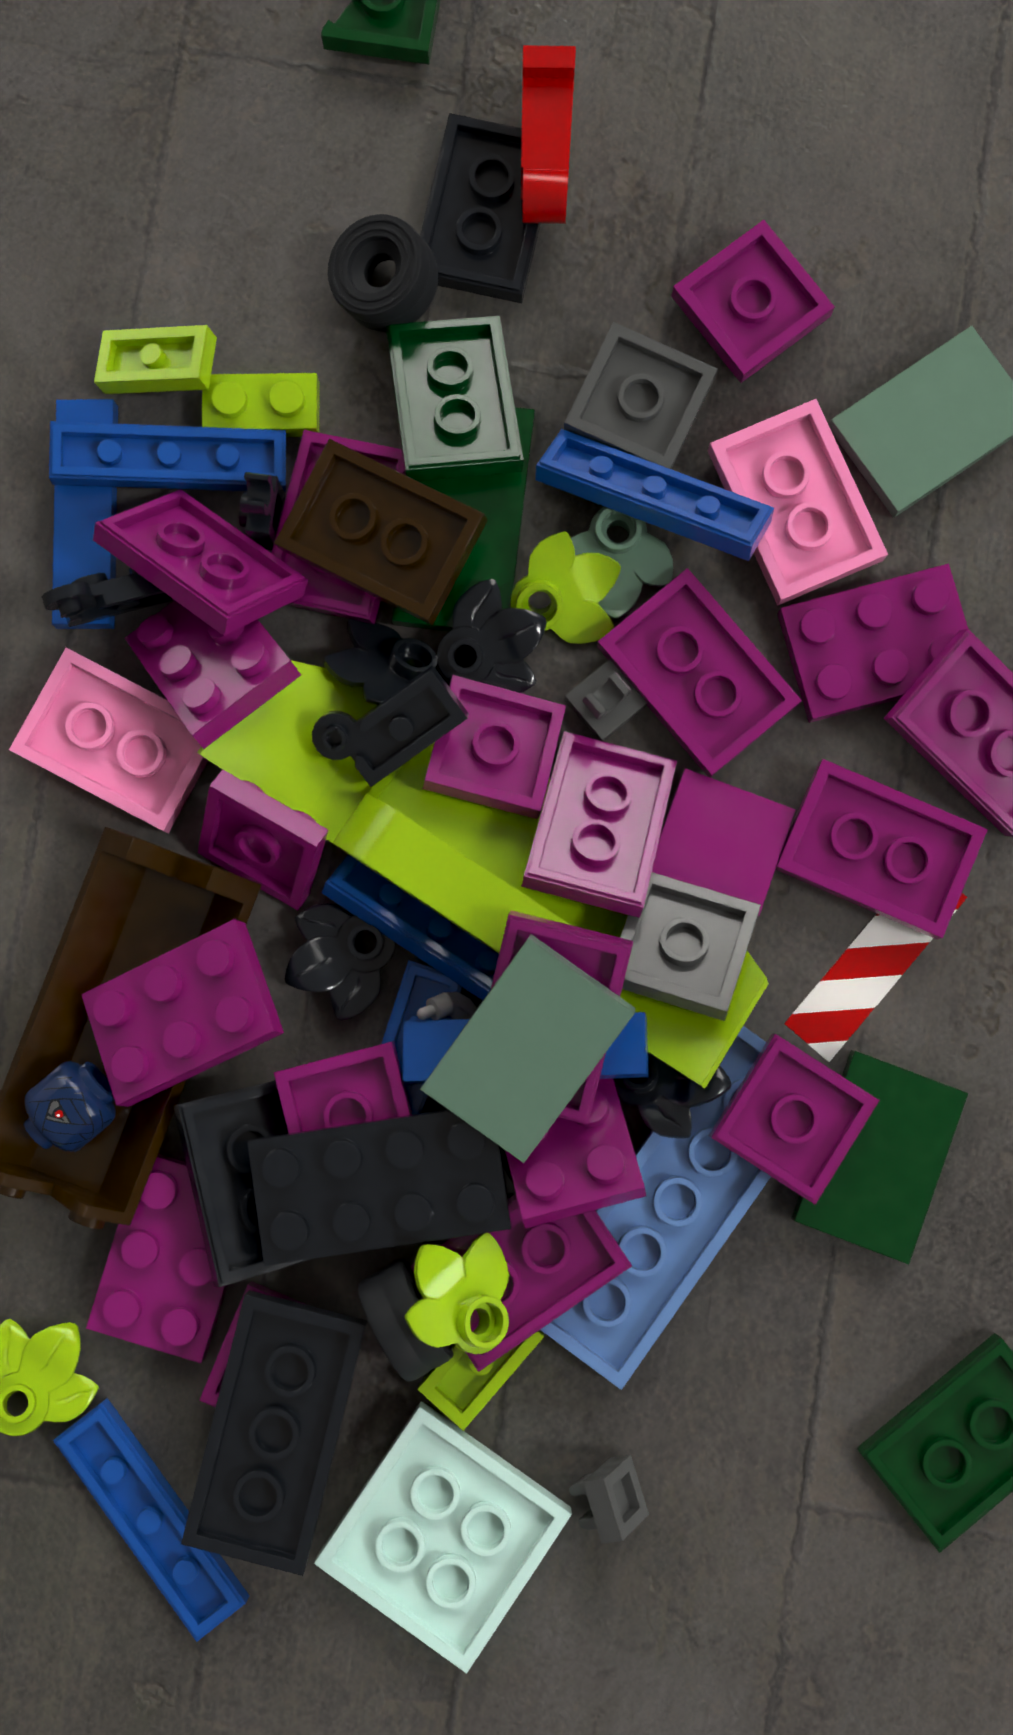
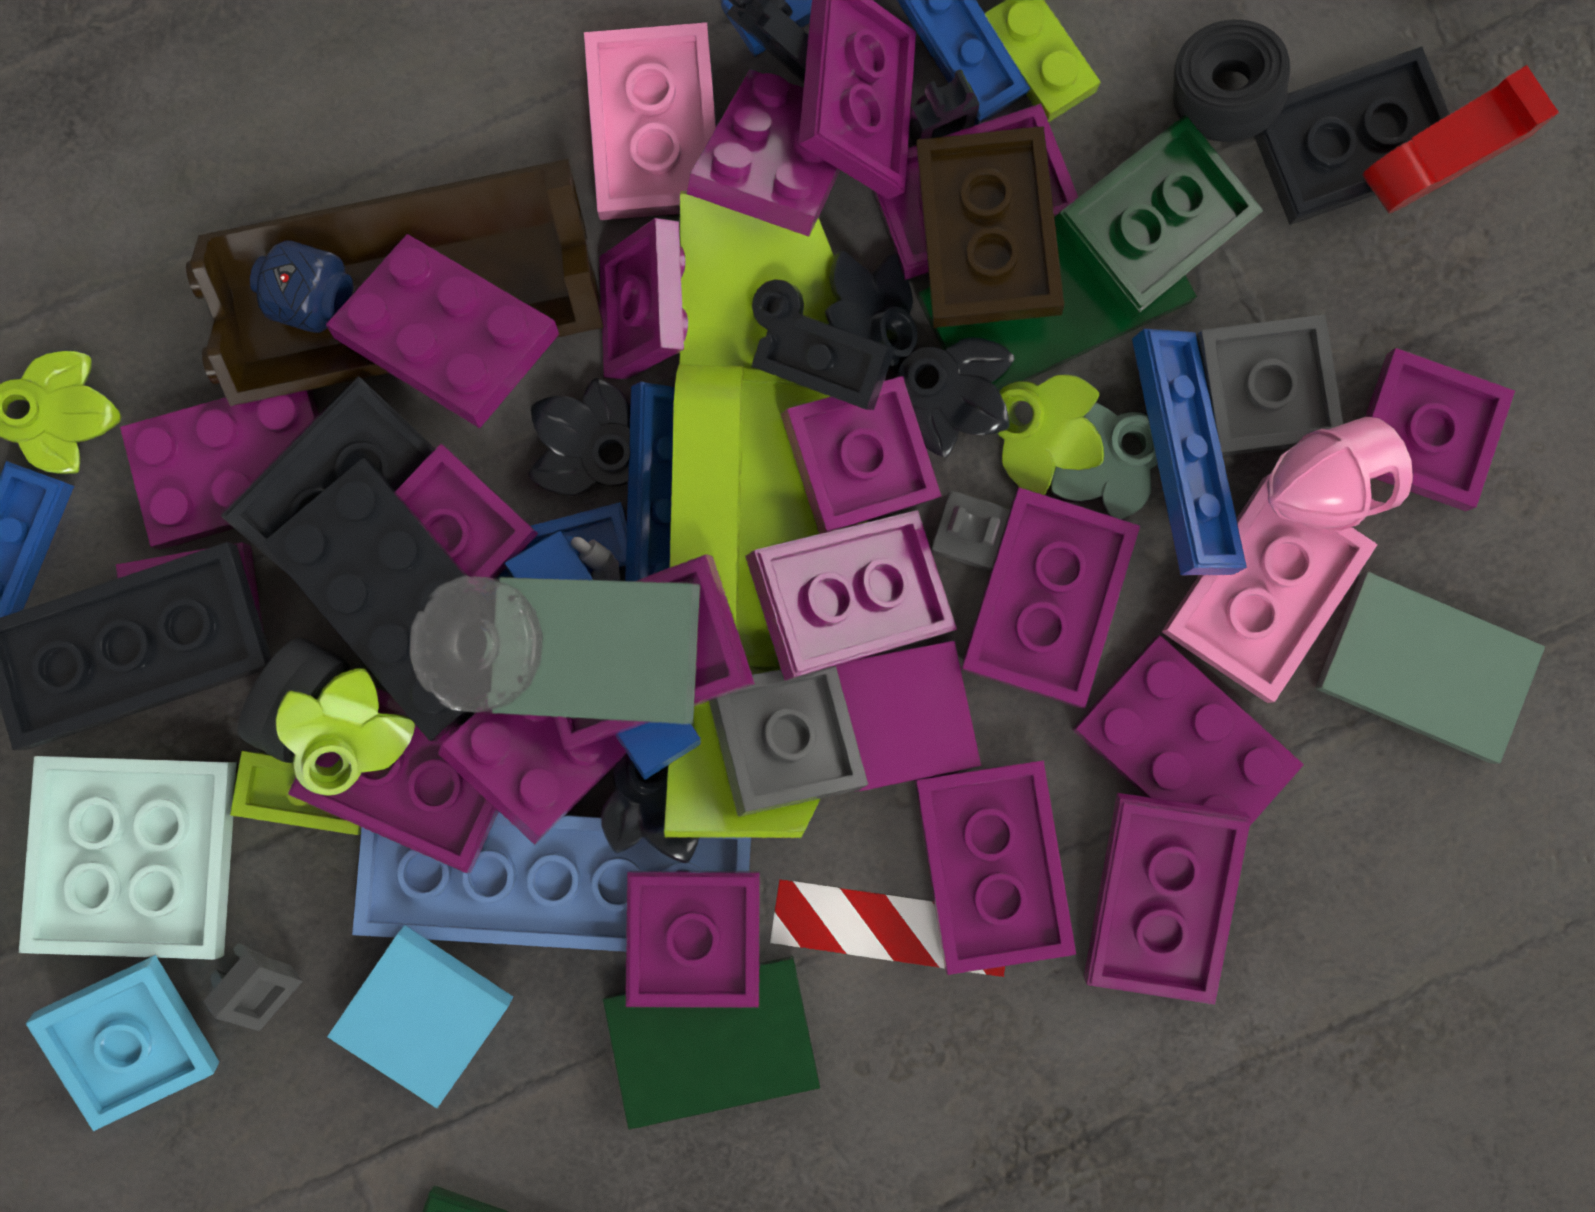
camera: 50 degrees right, 0 degrees up
none -> medium azure tile [26,955,219,1131]
none -> medium azure tile [327,925,513,1108]
none -> clear tile [410,576,543,712]
none -> bright pink helmet [1267,416,1413,531]

